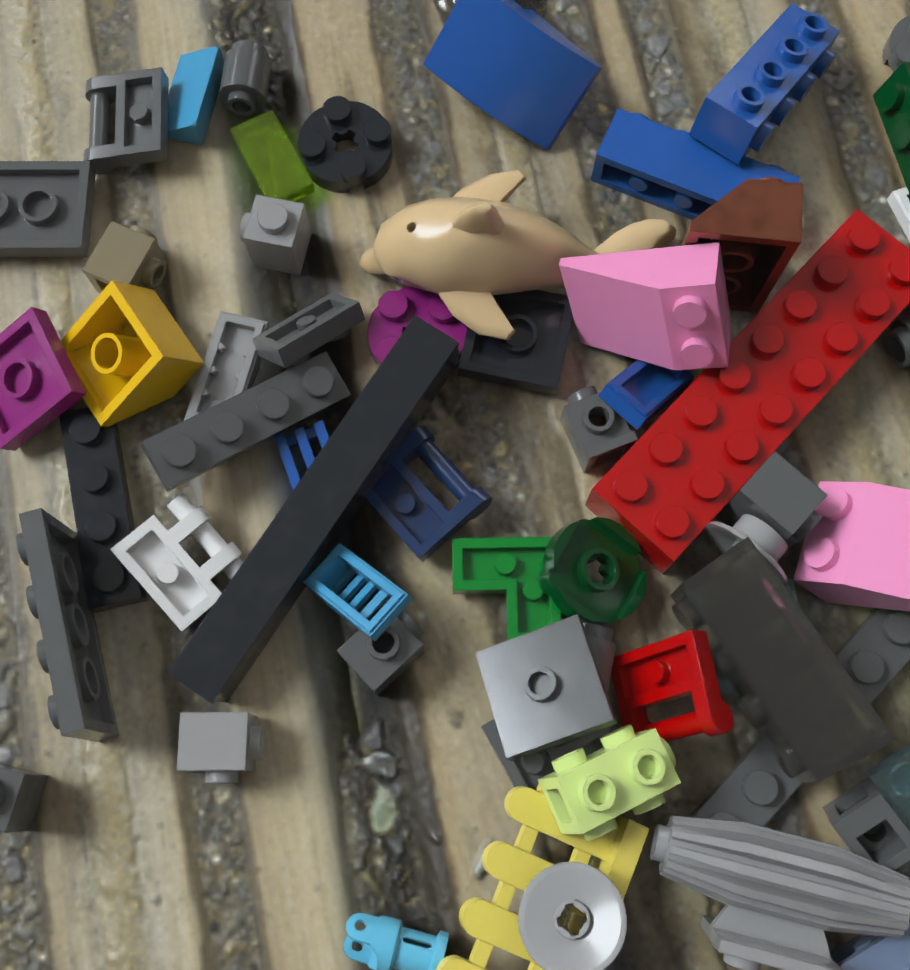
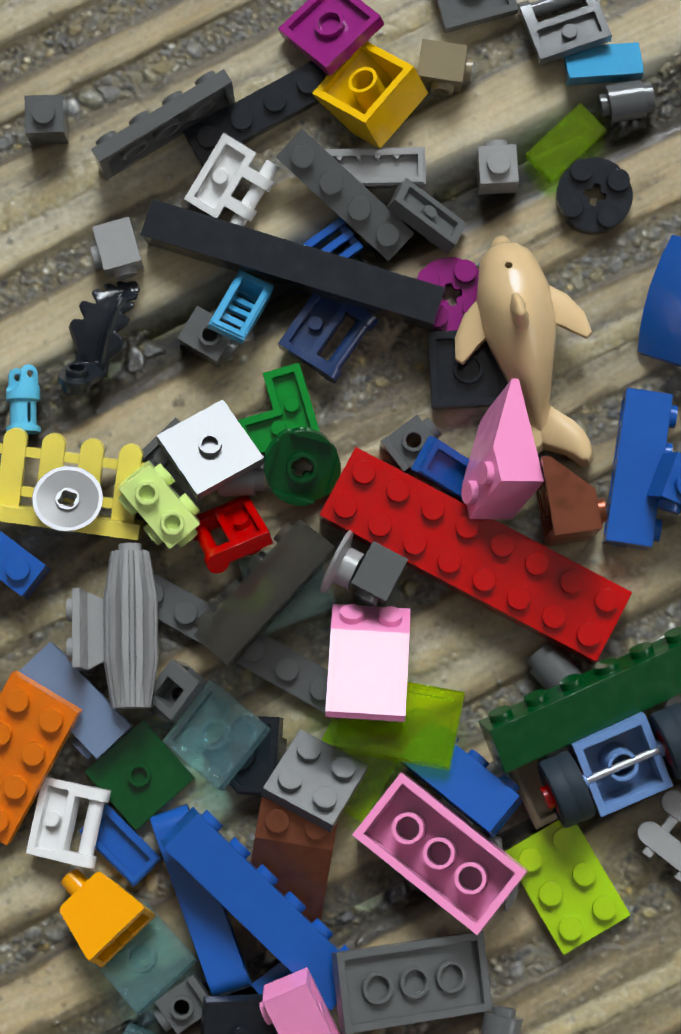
camera: 75 degrees right, 10 degrees up
none -> black plant [57,281,140,395]

